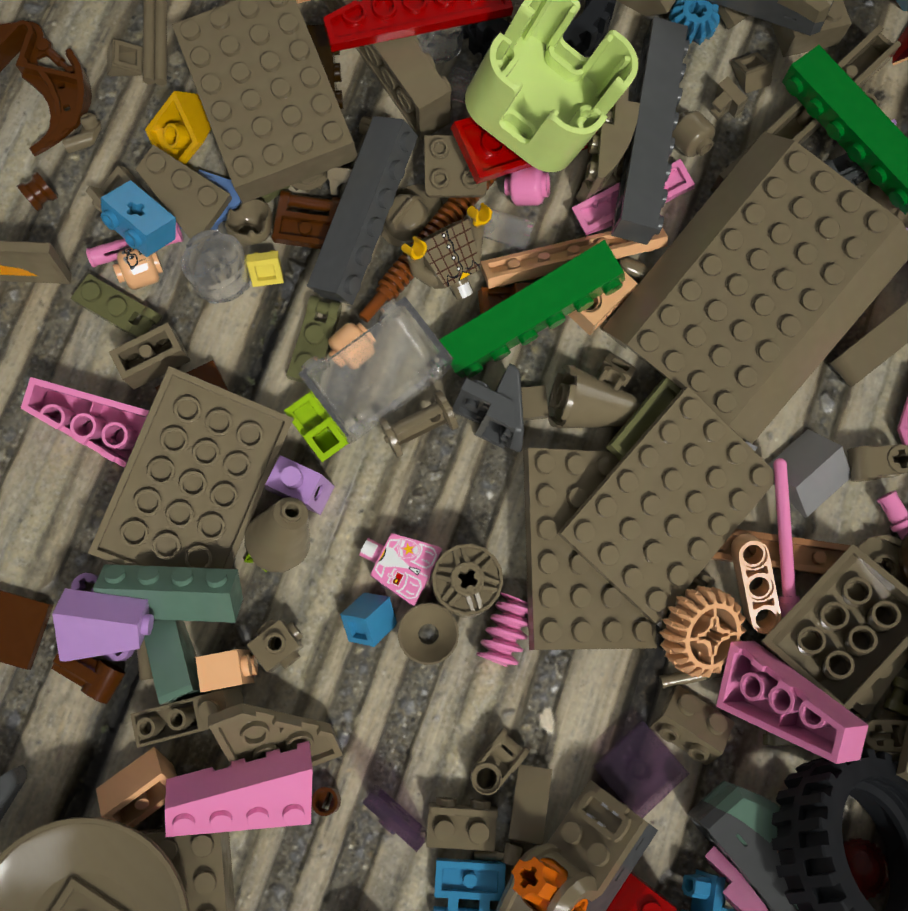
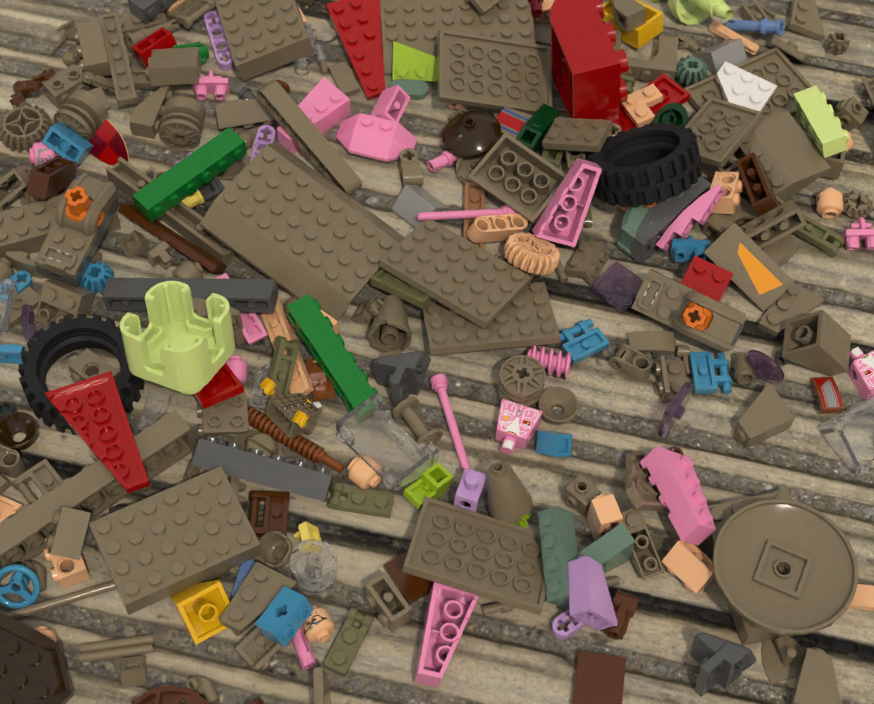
camera: 95 degrees left, 20 degrees down
none -> reddish brown tile [118,204,227,273]
none -> light yellow bush [182,189,205,208]
none -> olive plate [264,336,300,396]
none -> bright pink piece [429,374,470,471]
none -> dark azure plate [556,319,610,365]

